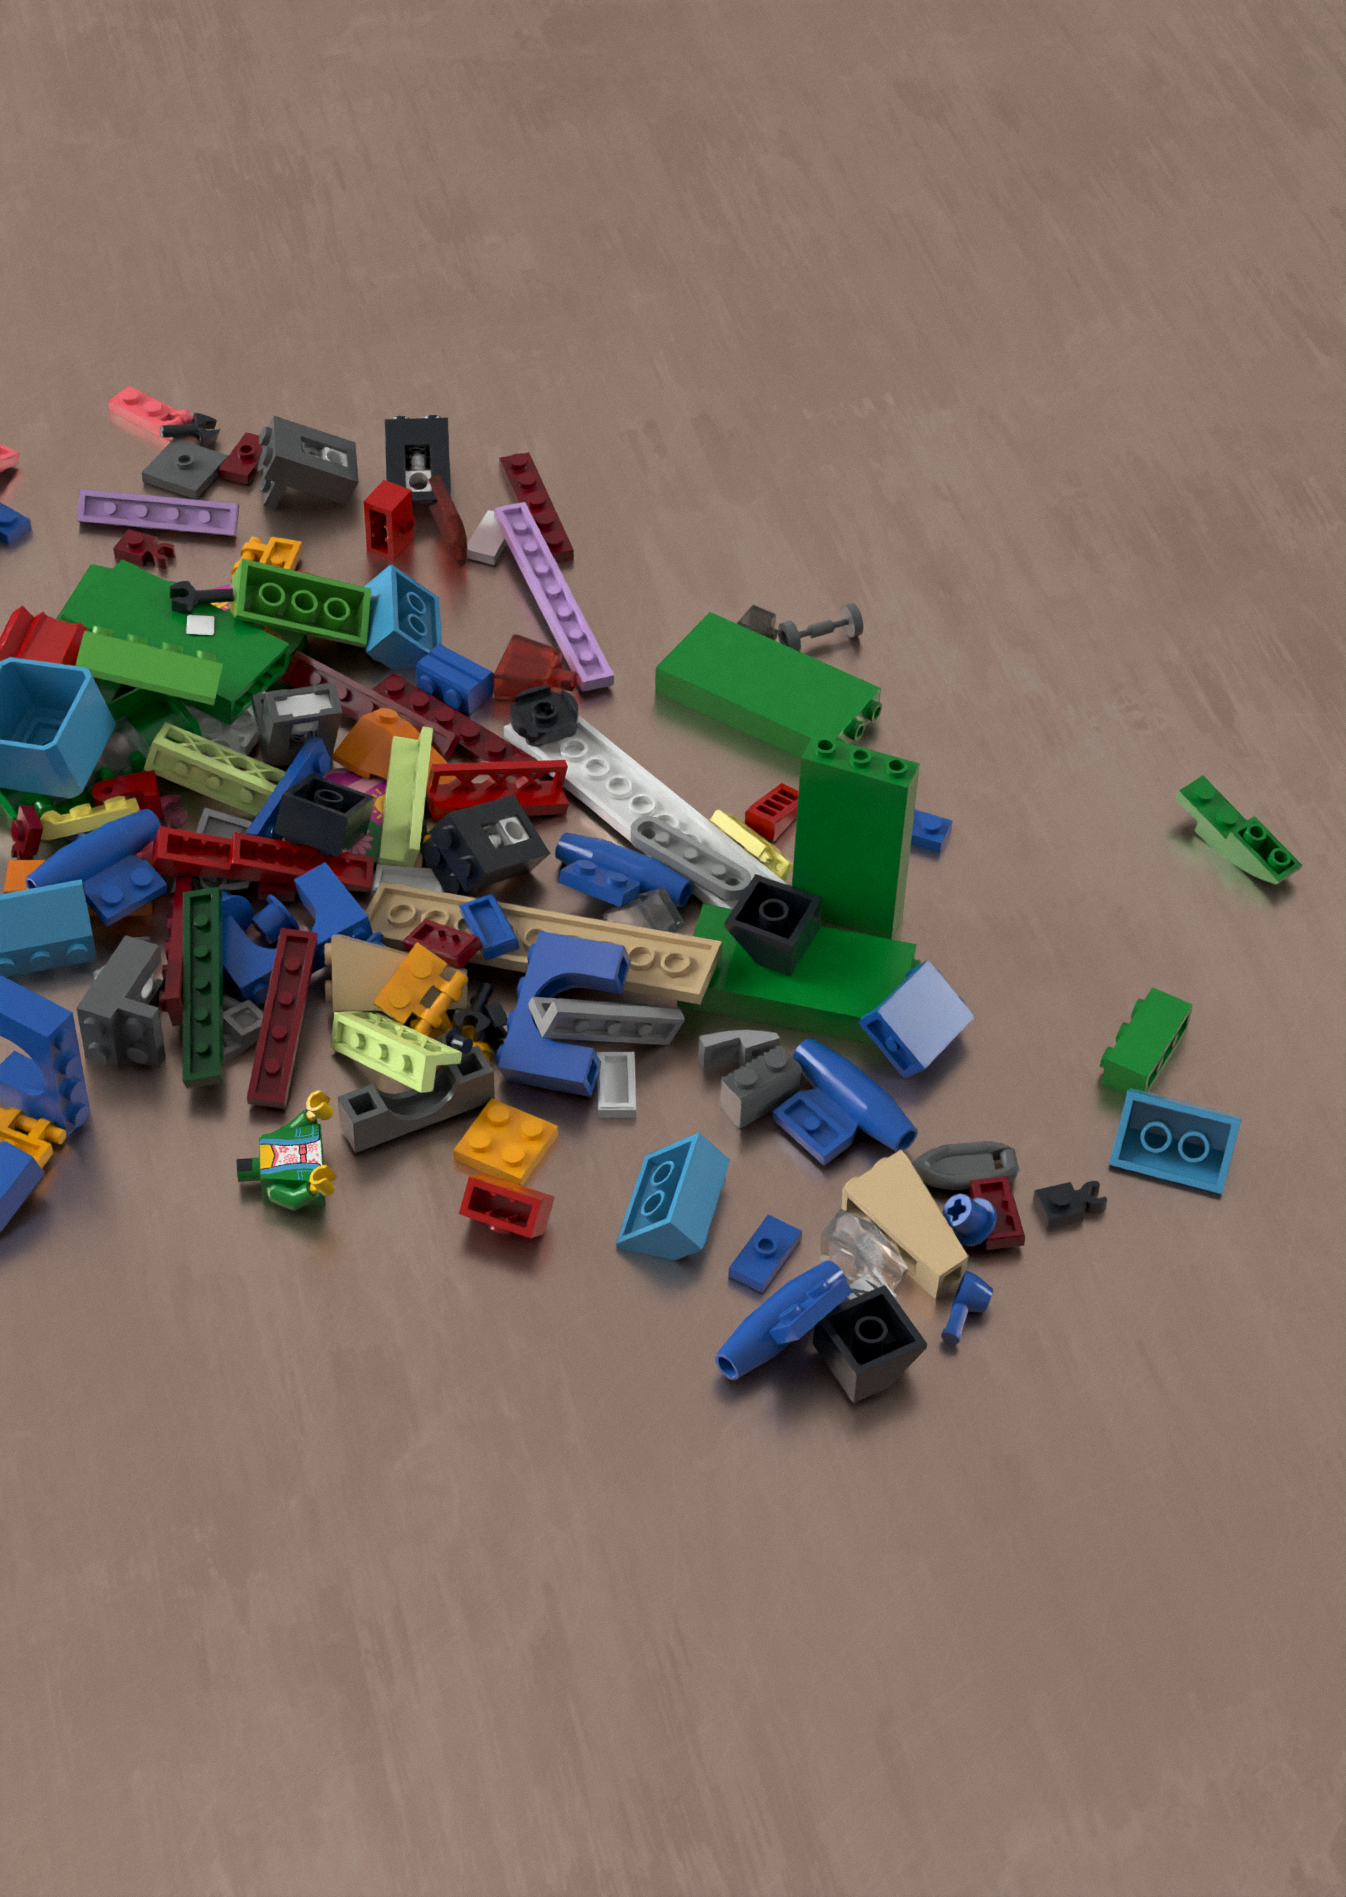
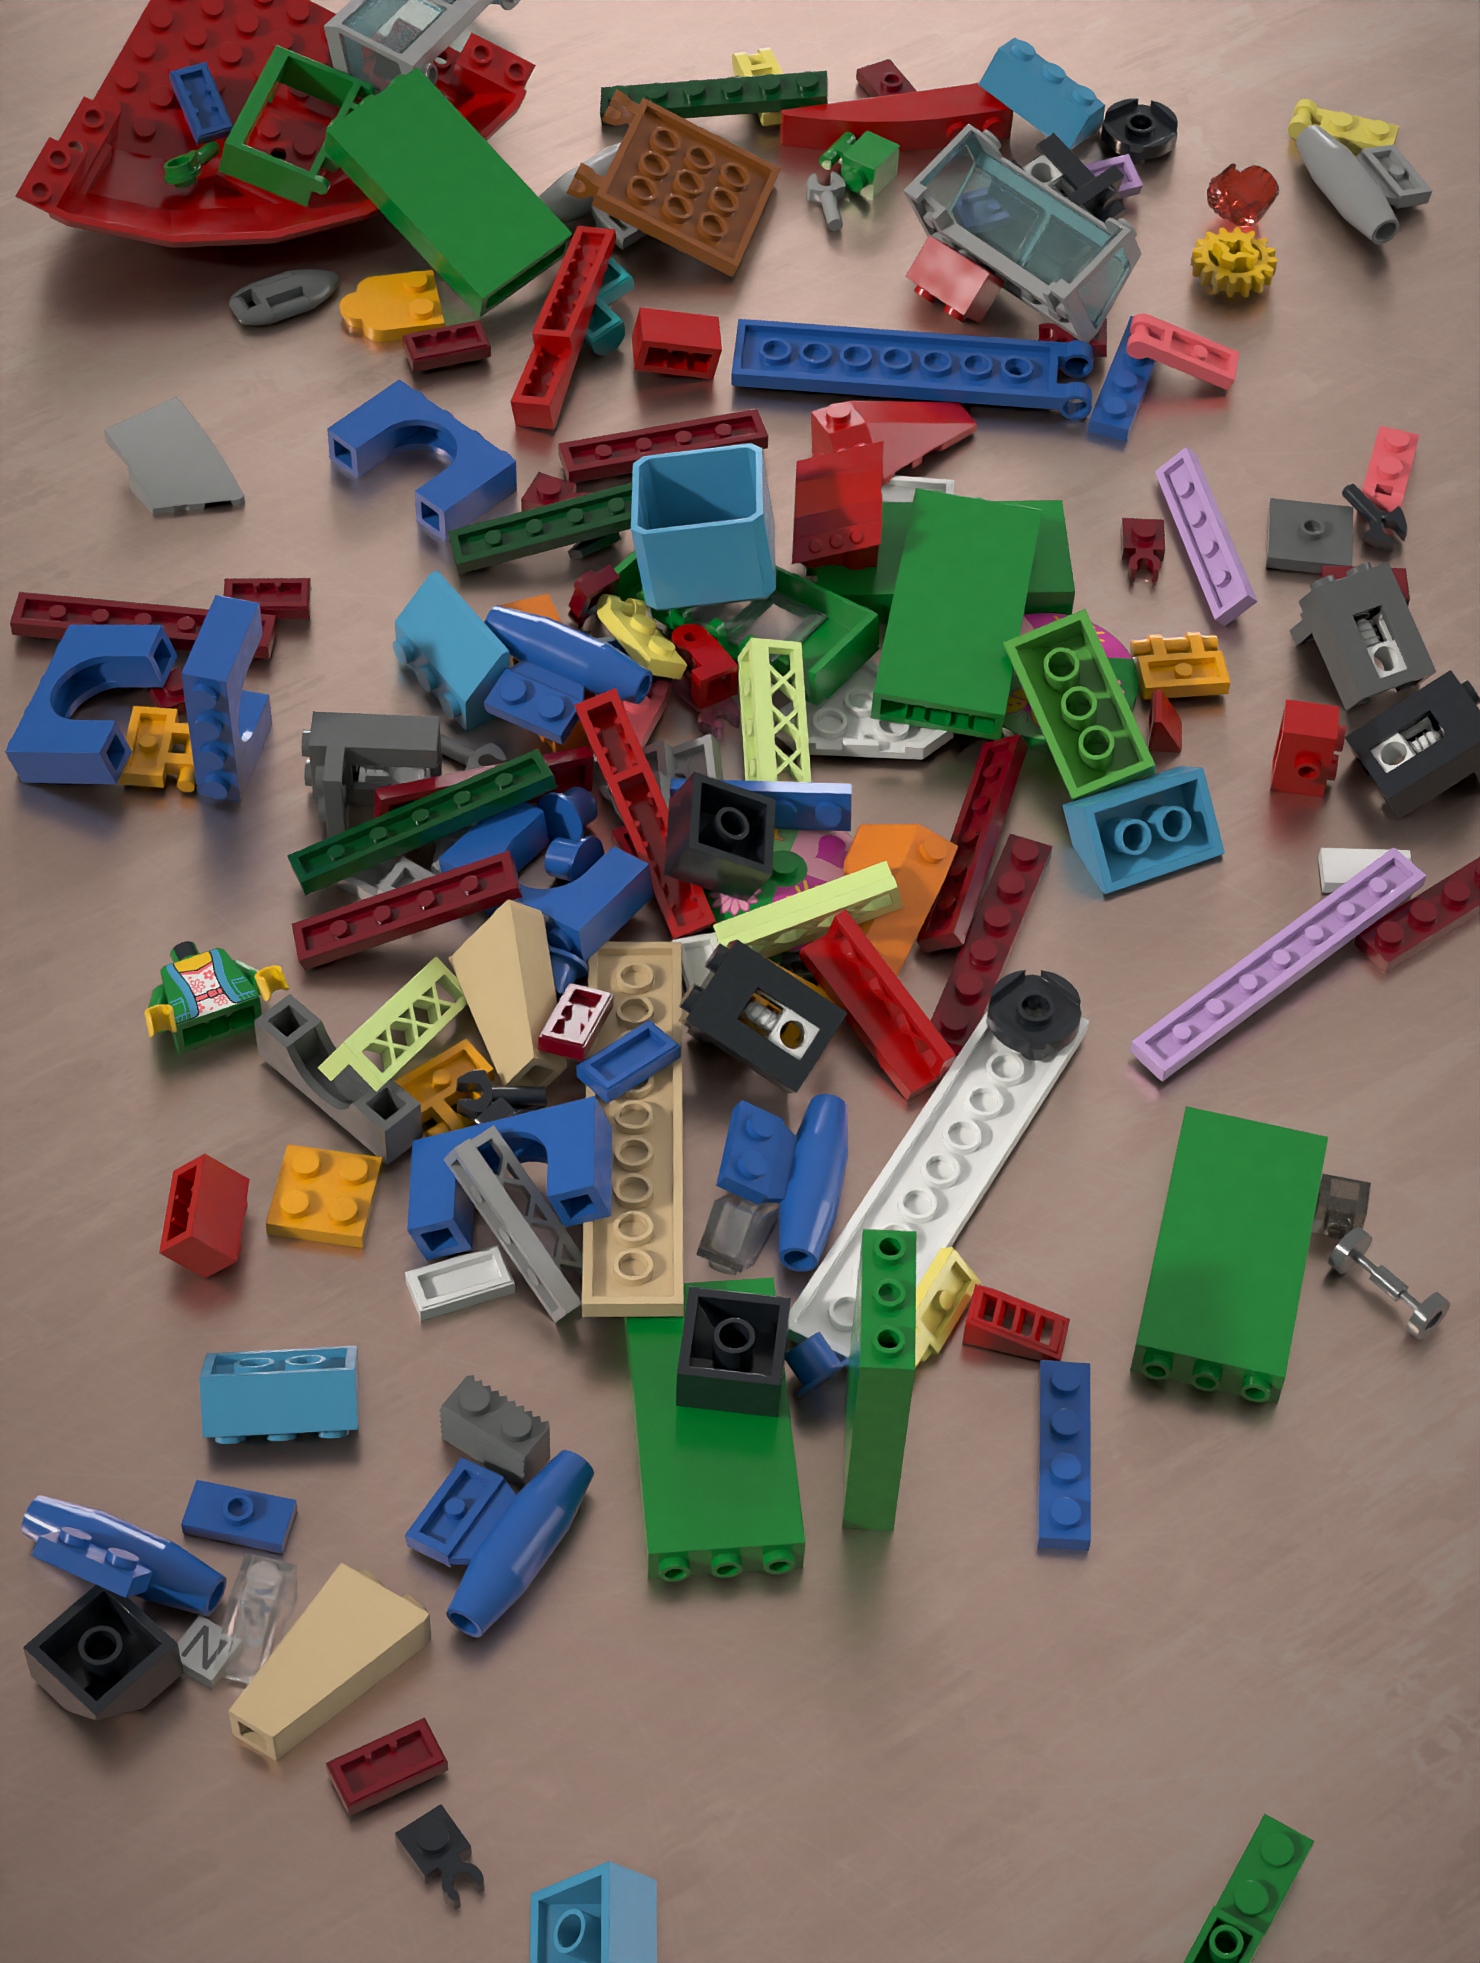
camera: 70 degrees right, 5 degrees up
bright green slope [75,626,223,705] -> none
black bar [170,581,234,614] -> none
white sticker [186,615,215,635] -> none
dark grey brick [251,682,342,767] -> none
light orange plate [373,942,469,1036] -> none
blue brick [416,644,494,716] -> none
clear red slope [428,474,467,567] -> none
black bar [433,1027,473,1053] -> none
clear red torso [493,634,577,702] -> none
light grey plate [631,816,751,901] -> none
light grey slope [698,1030,780,1072] -> none
panel [858,960,975,1079] -> none
dark grey piece [912,1141,1020,1190] -> none
blue bar [941,1271,993,1344] -> none
blue piece [942,1194,997,1246] -> none
green brick [1100,987,1193,1095] -> none

